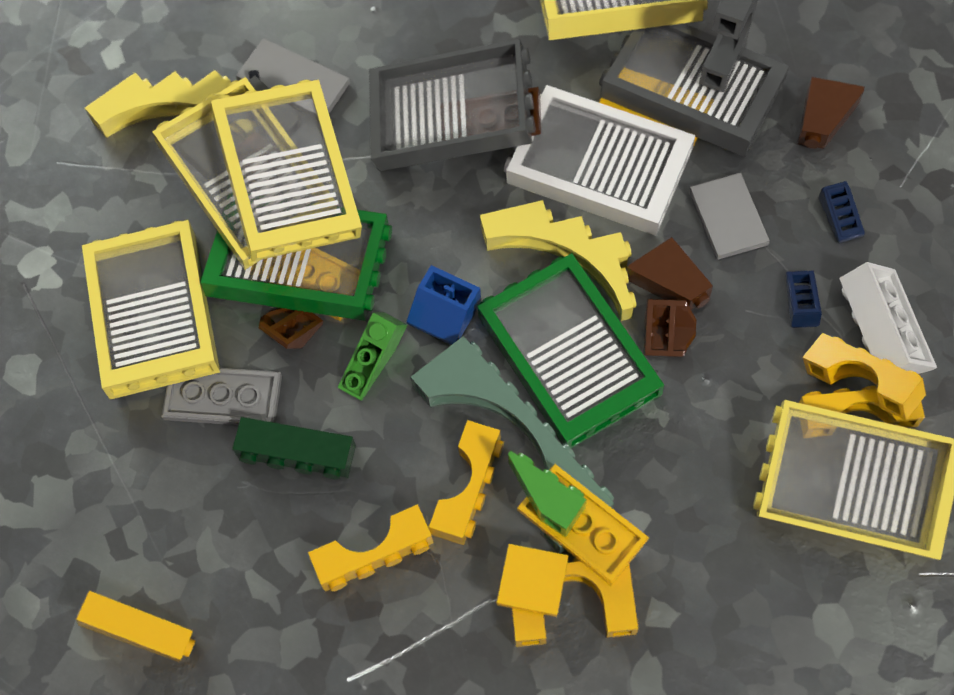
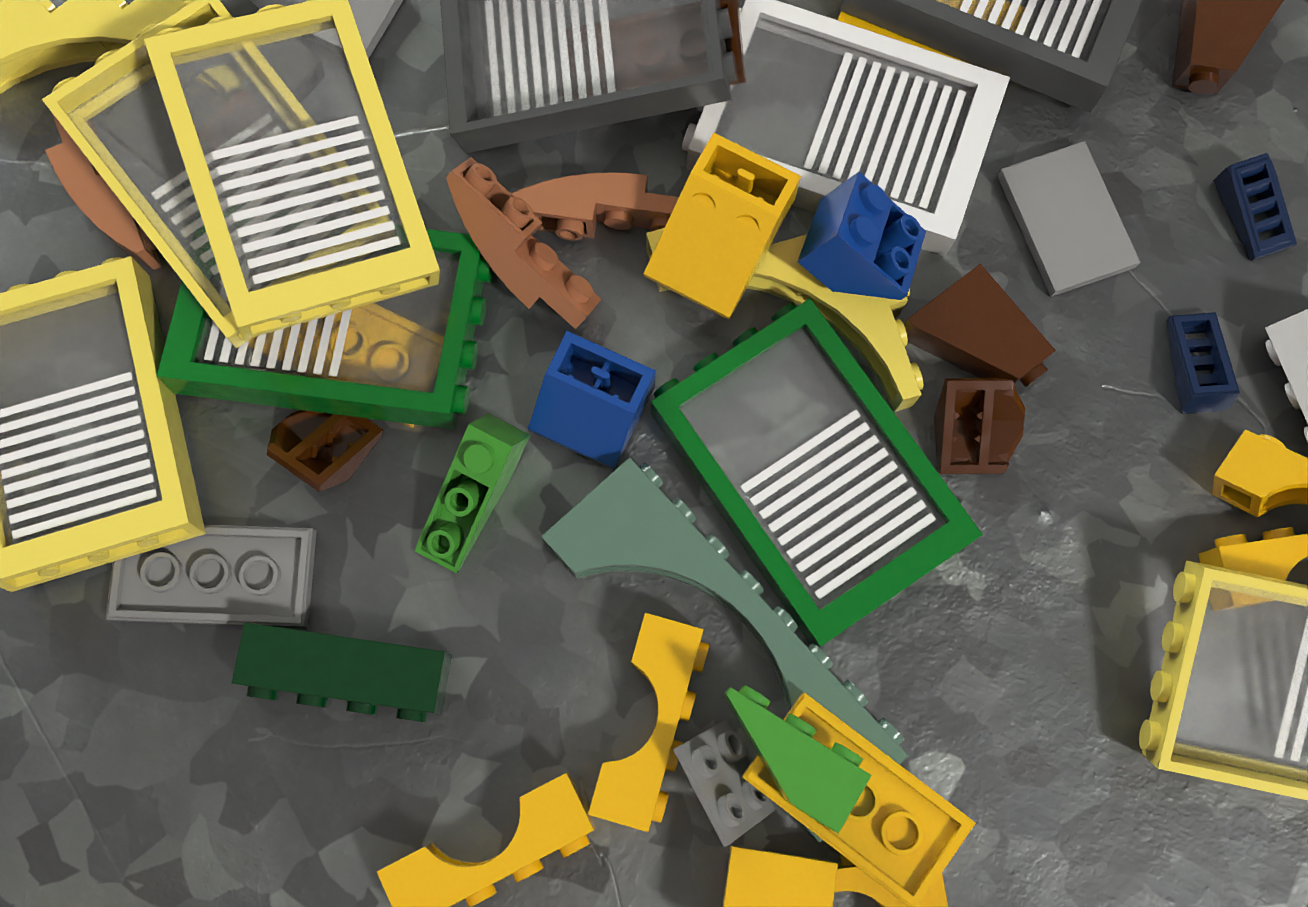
camera: 10 degrees left, 10 degrees up
none -> nougat slope [45,112,162,270]
none -> nougat slope [446,157,602,329]
none -> nougat slope [511,173,679,241]
none -> yellow slope [643,132,801,320]
none -> light grey hinge [673,719,776,847]
none -> blue slope [797,171,926,300]

